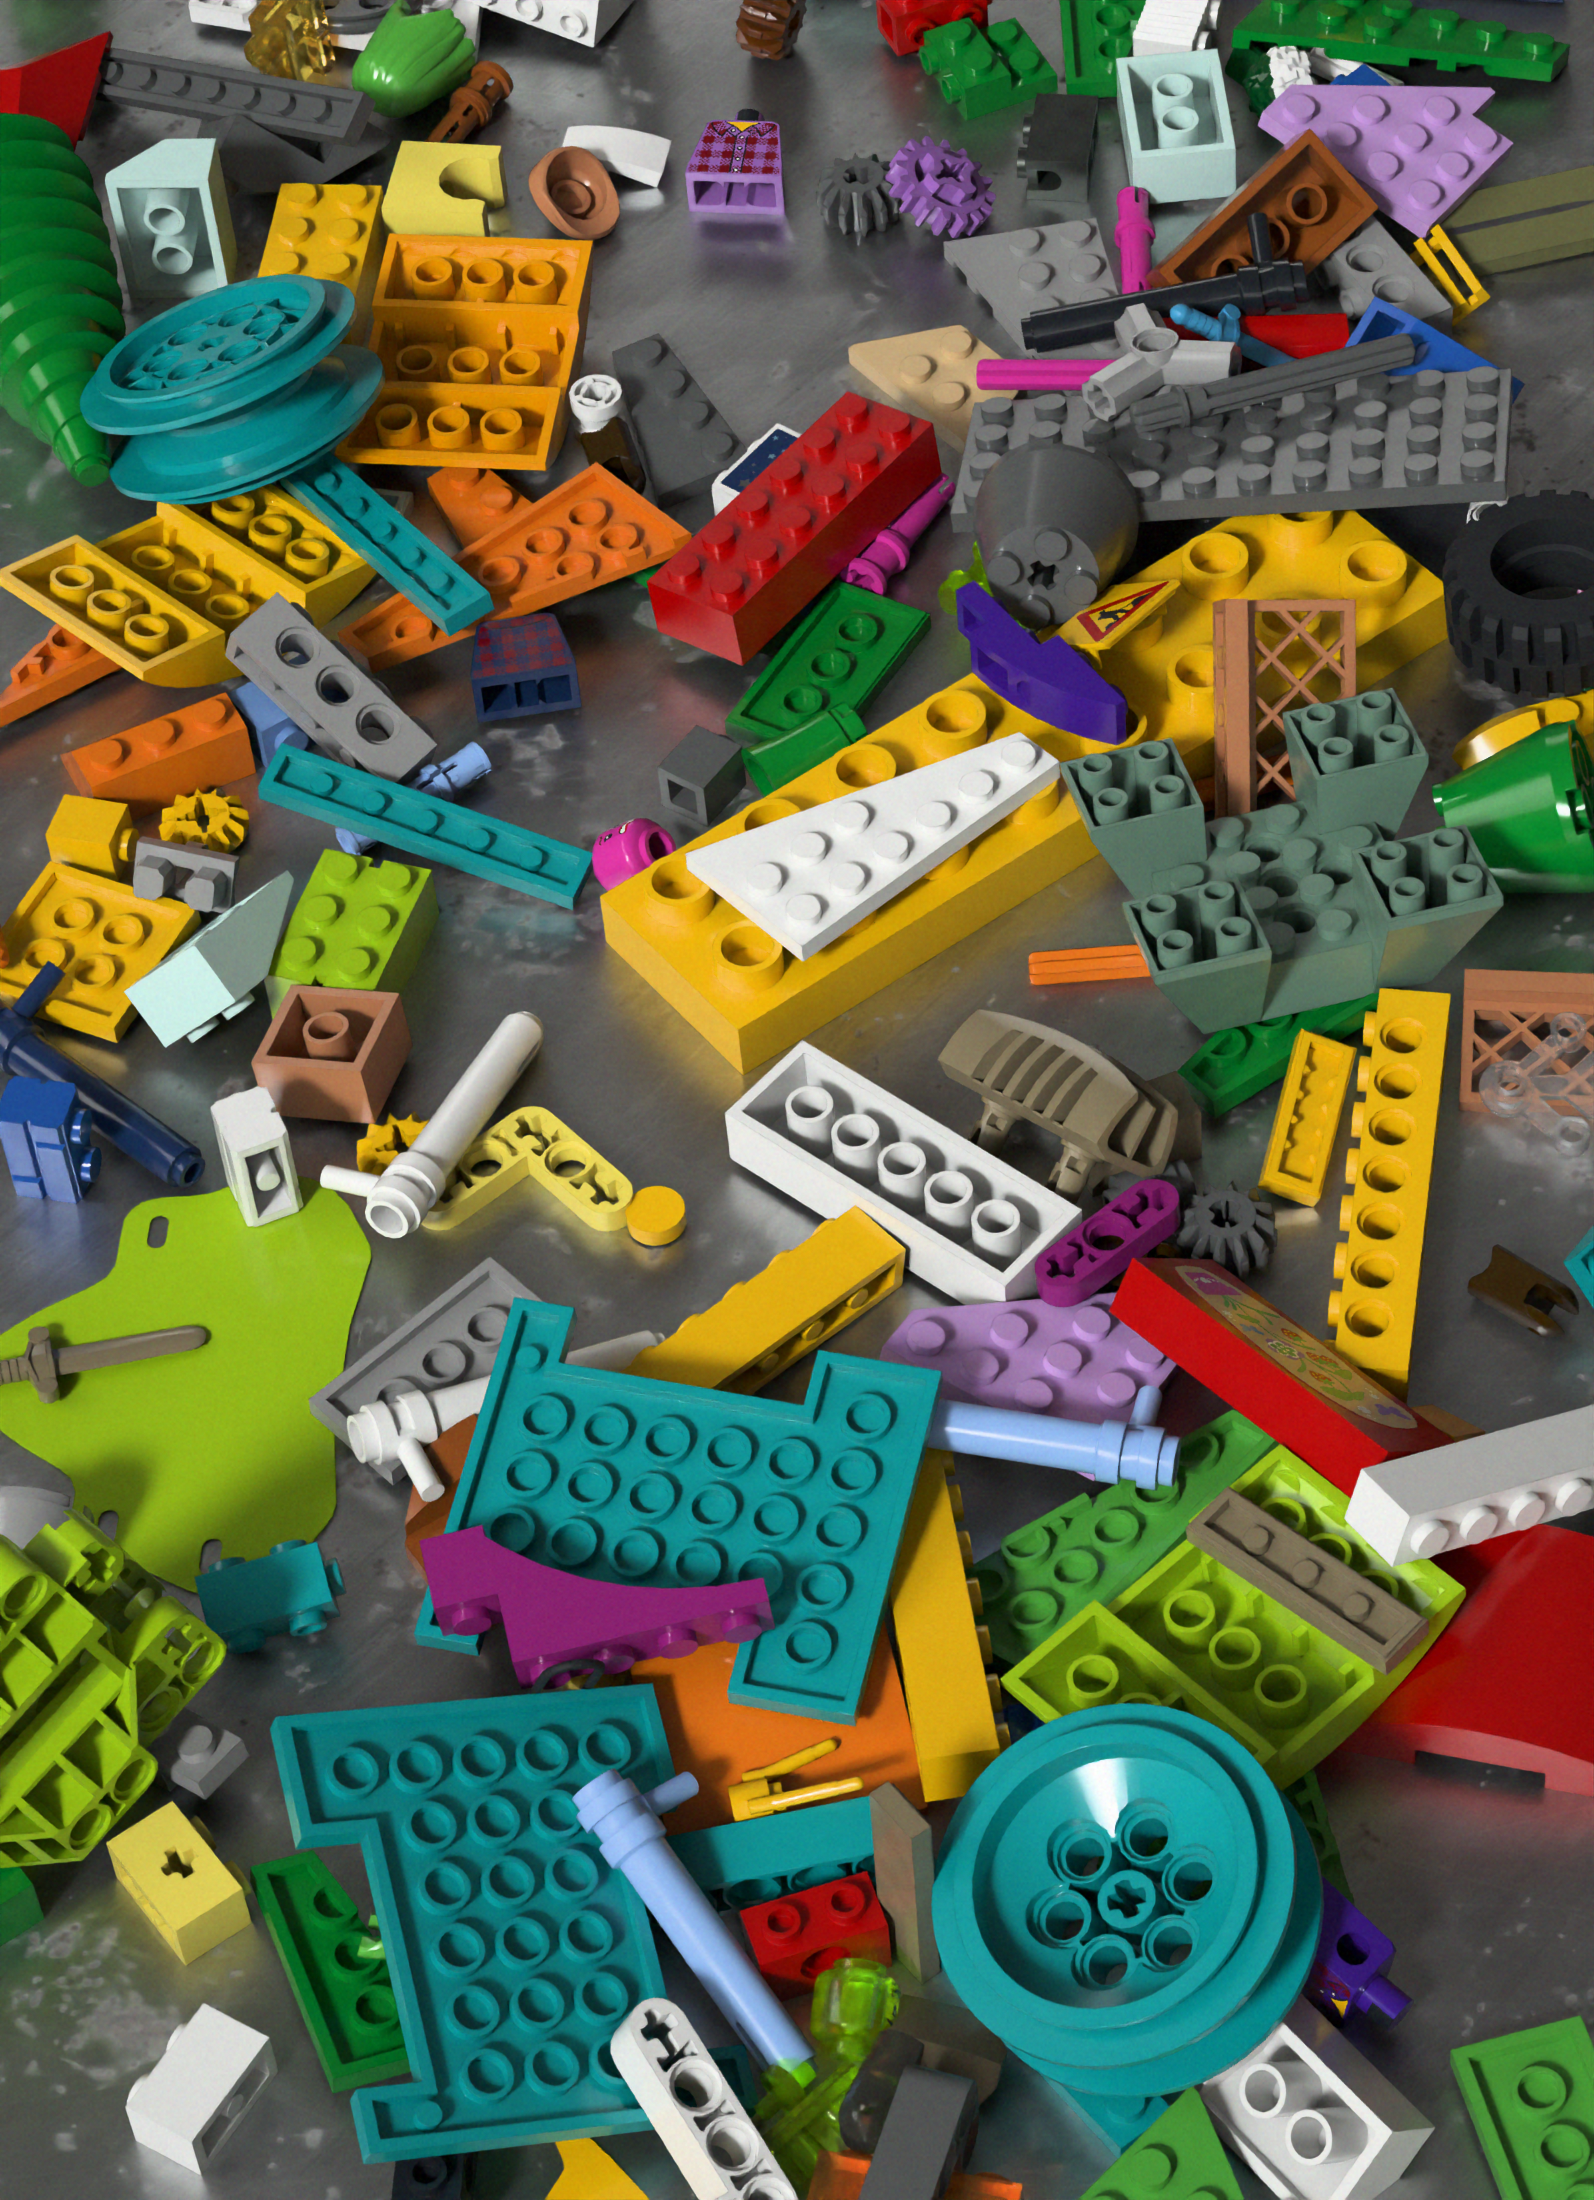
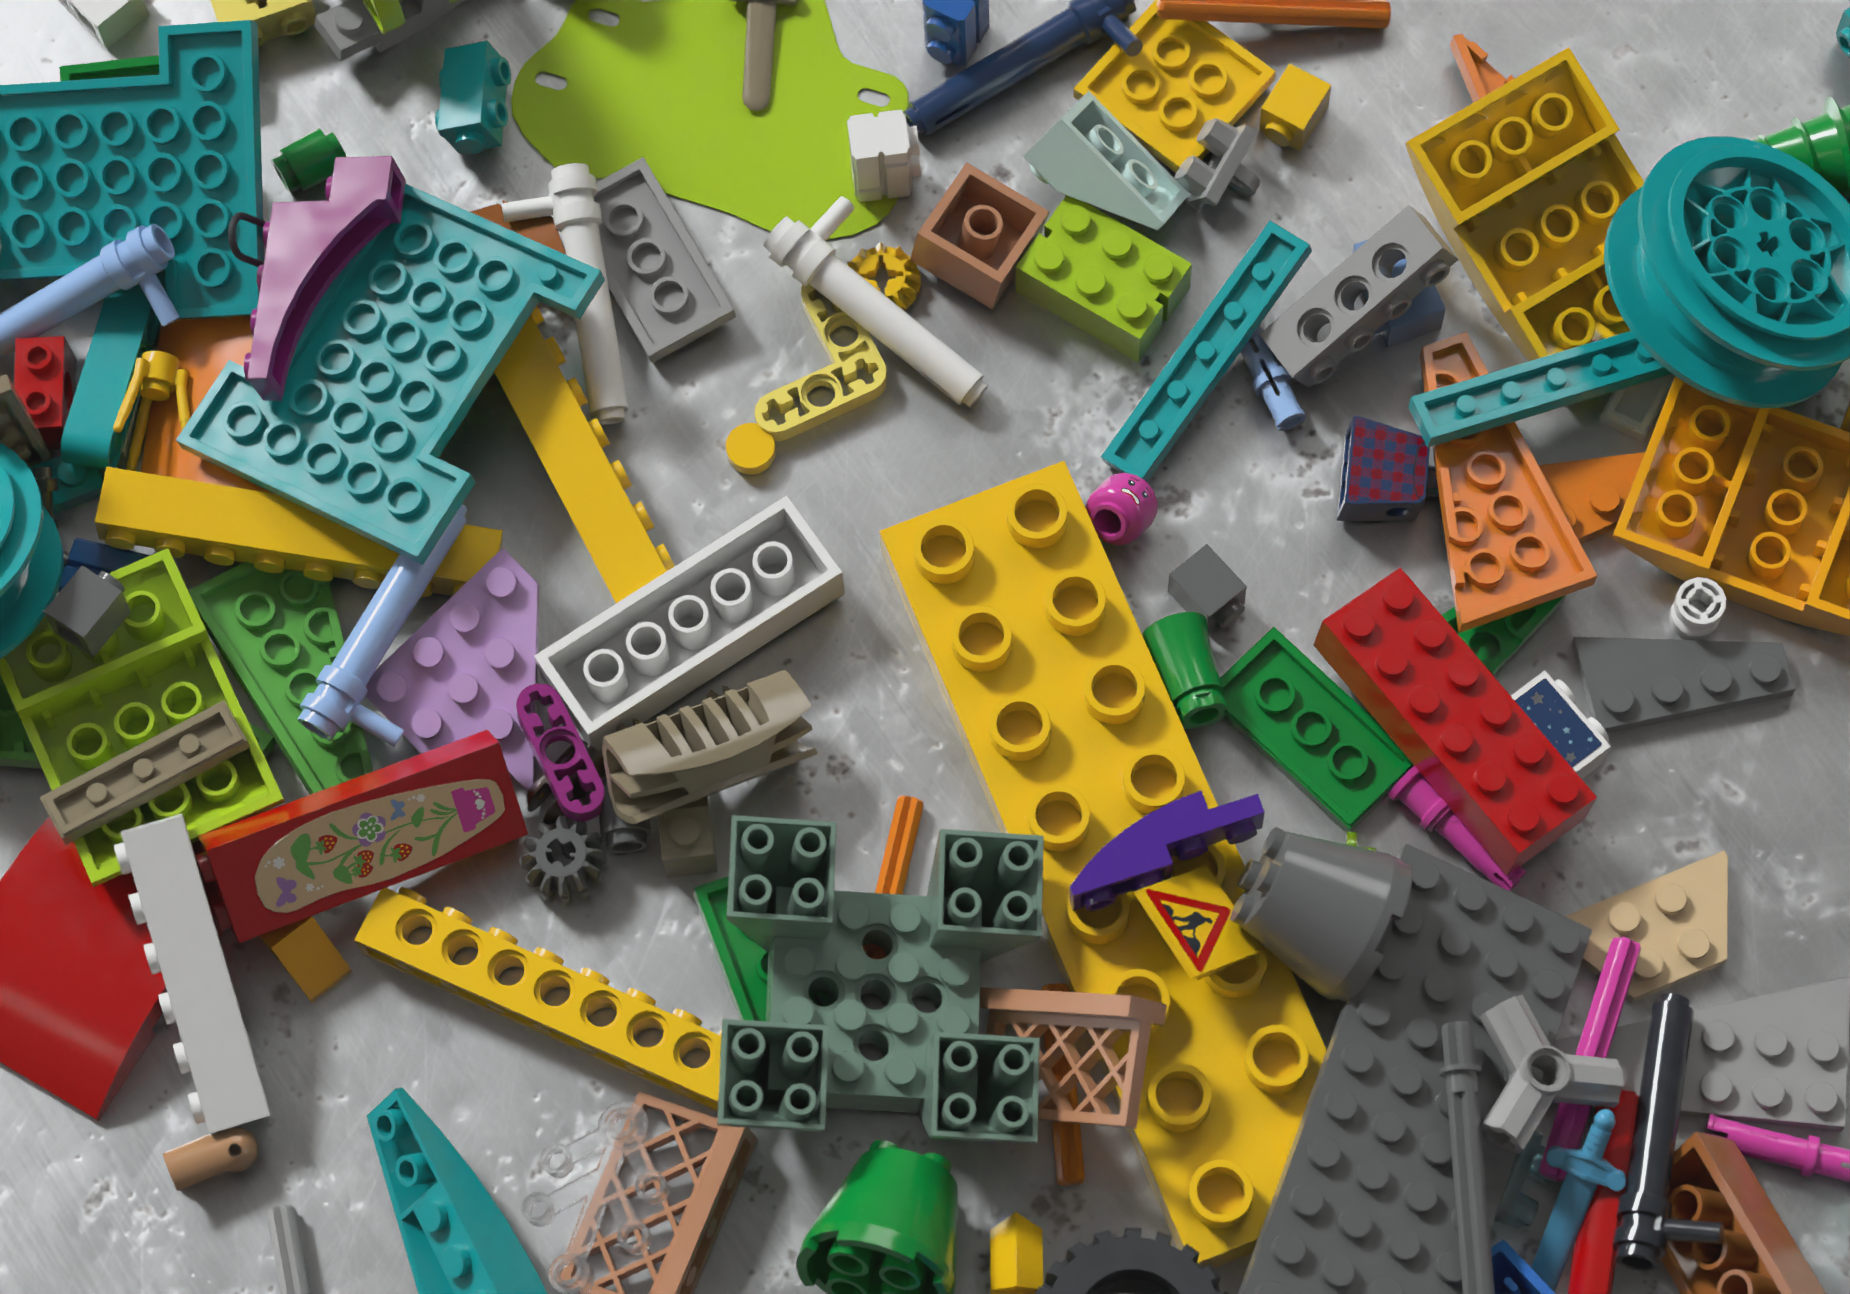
camera: 105 degrees right, 20 degrees up
orange slope [61,692,256,821] -> none
yellow gear [158,786,249,854] -> none
dark brown piece [580,417,646,496] -> none
white wing [685,732,1060,962] -> none
yellow plate [1257,1028,1357,1208] -> none
dark brown piece [1467,1244,1579,1338] -> none
none -> dark grey brick [44,565,131,658]

